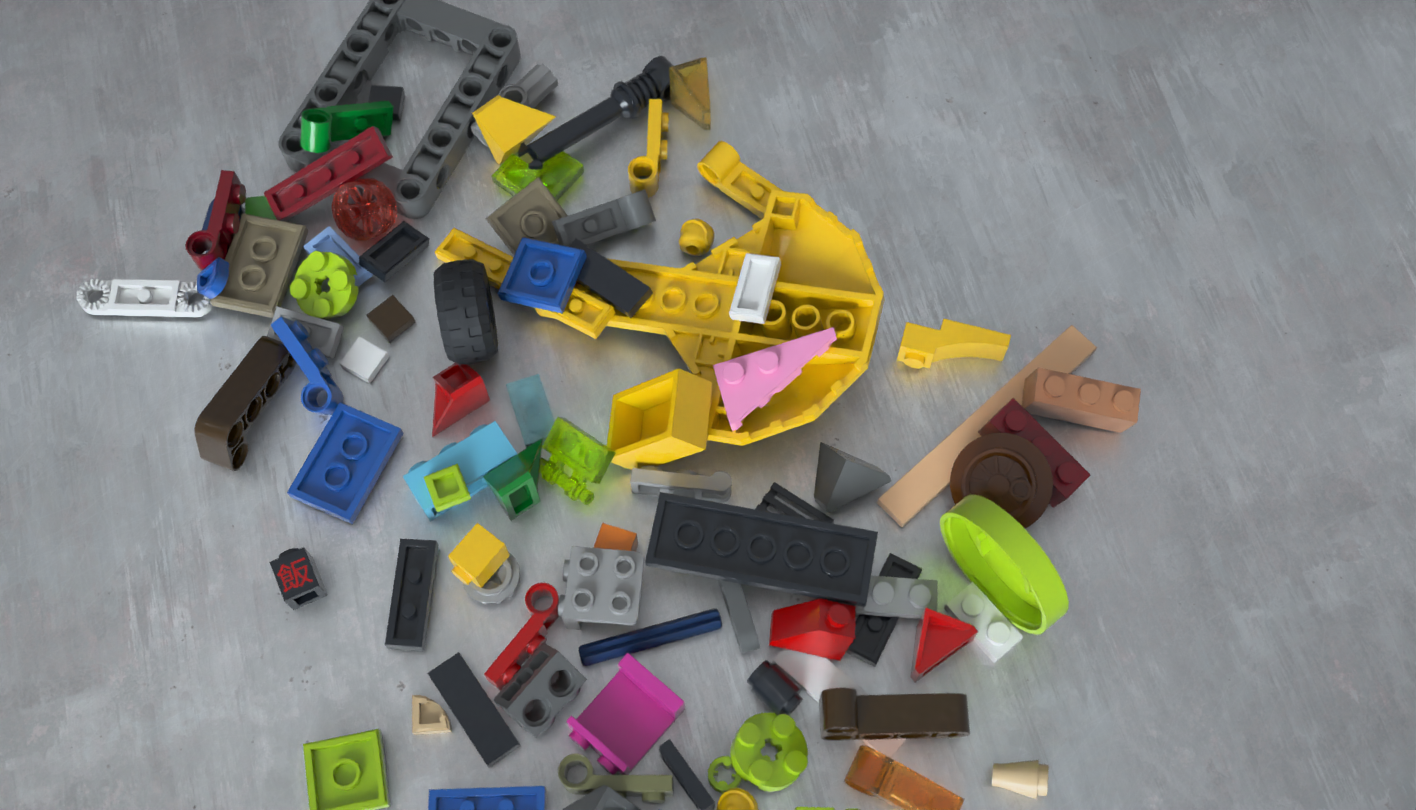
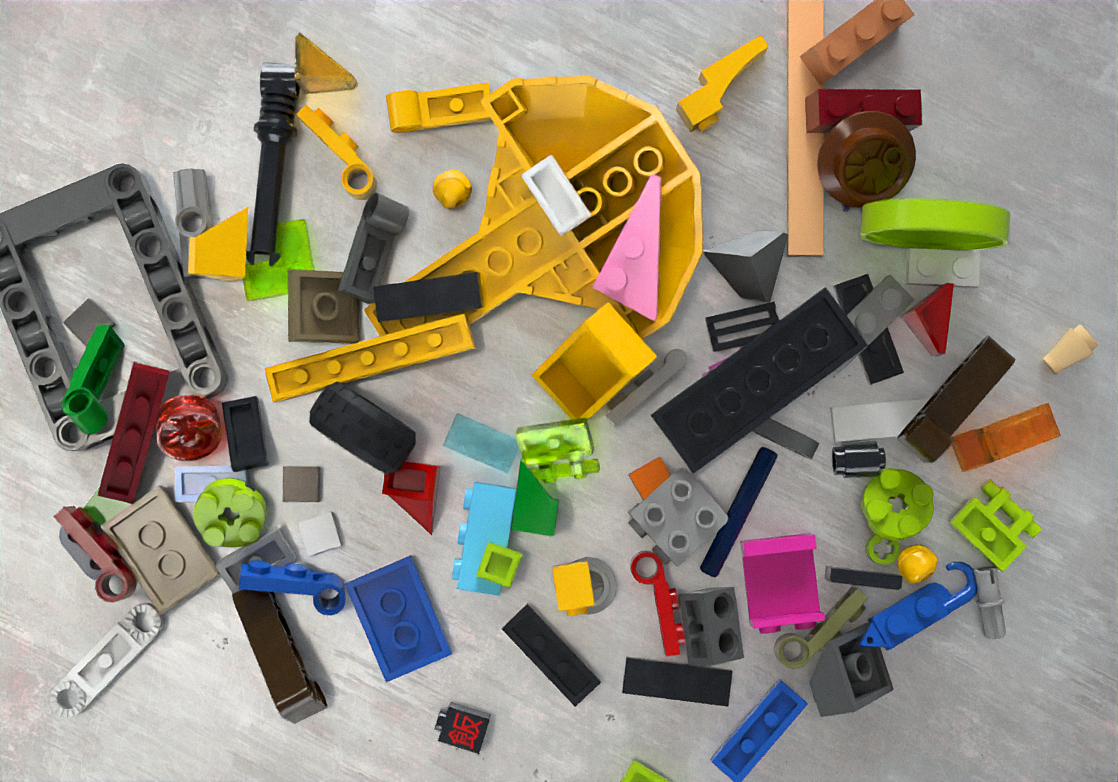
camera: 45 degrees left, 20 degrees up
blue tile [197,257,229,299] -> none
tan tile [412,695,452,735] -> none
blue tile [497,237,587,314] -> none
red slope [769,599,856,661] -> none

